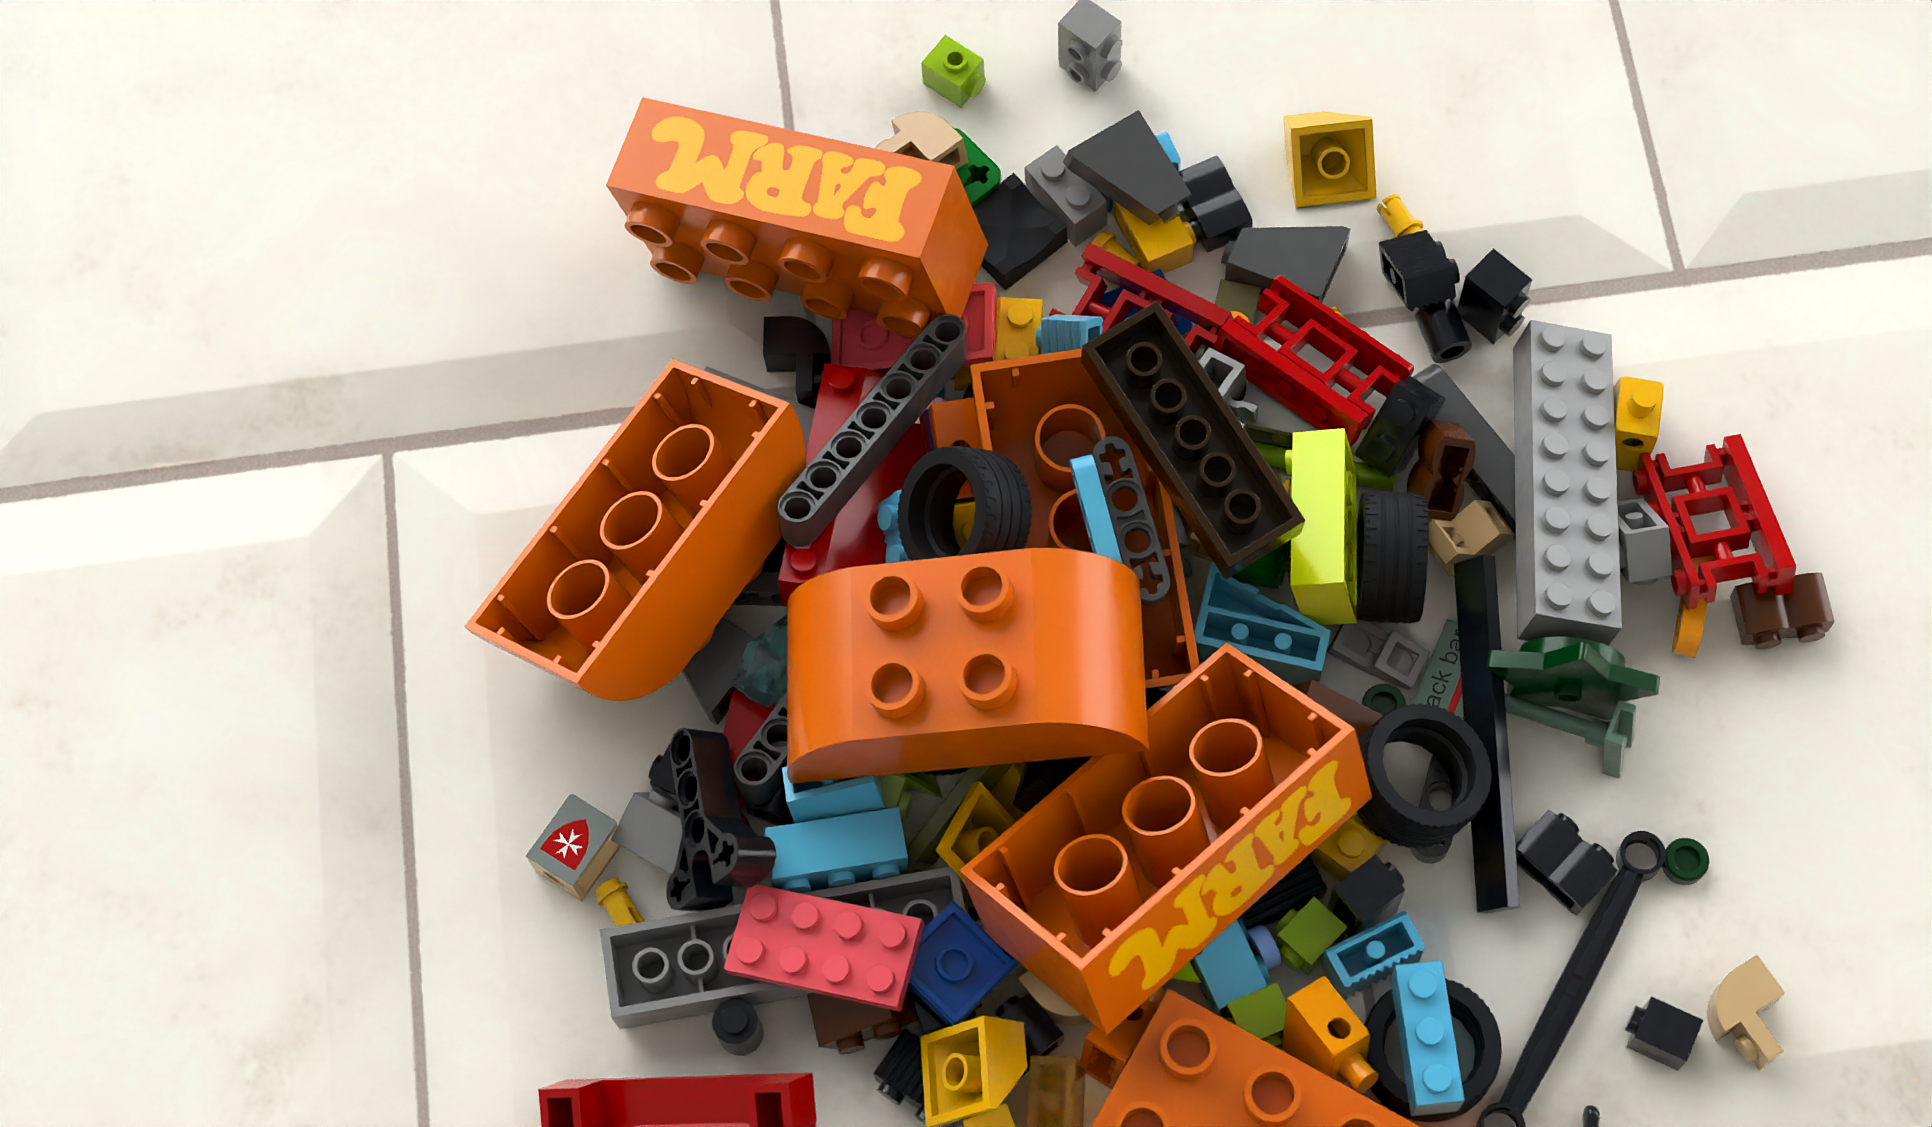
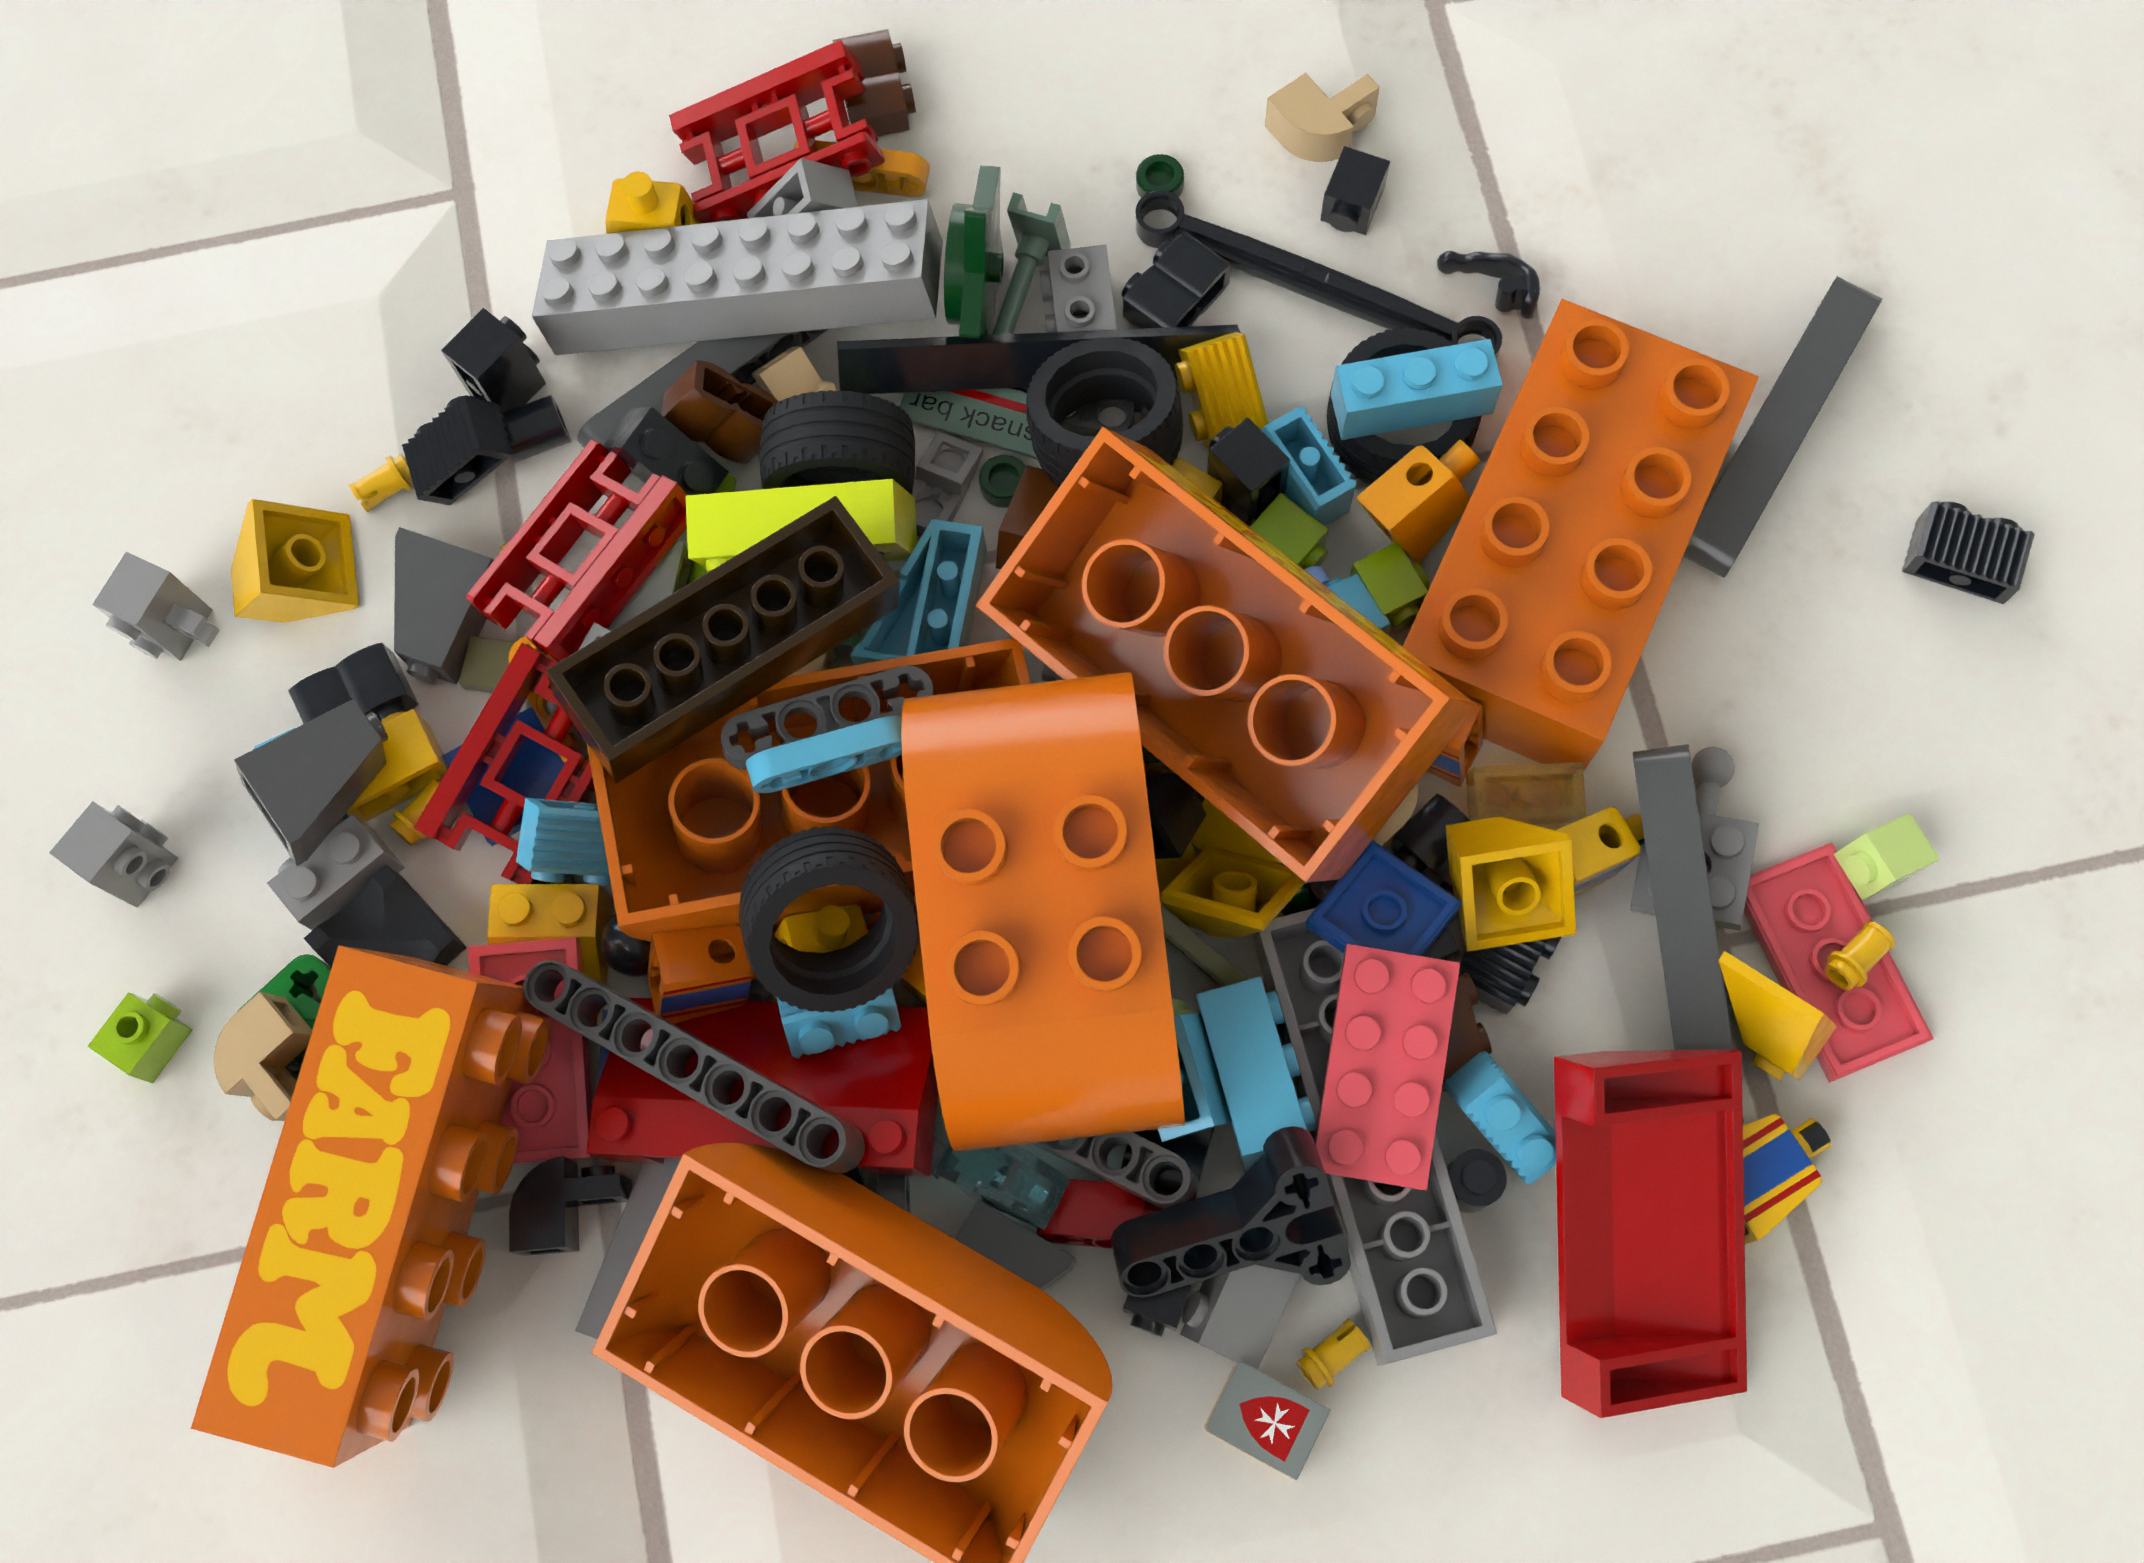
camera: 95 degrees left, 5 degrees up
none -> light grey brick [92,552,220,661]
none -> light grey brick [1040,245,1117,333]
none -> yellow brick [1175,332,1269,448]
none -> medium azure brick [1444,1051,1556,1184]

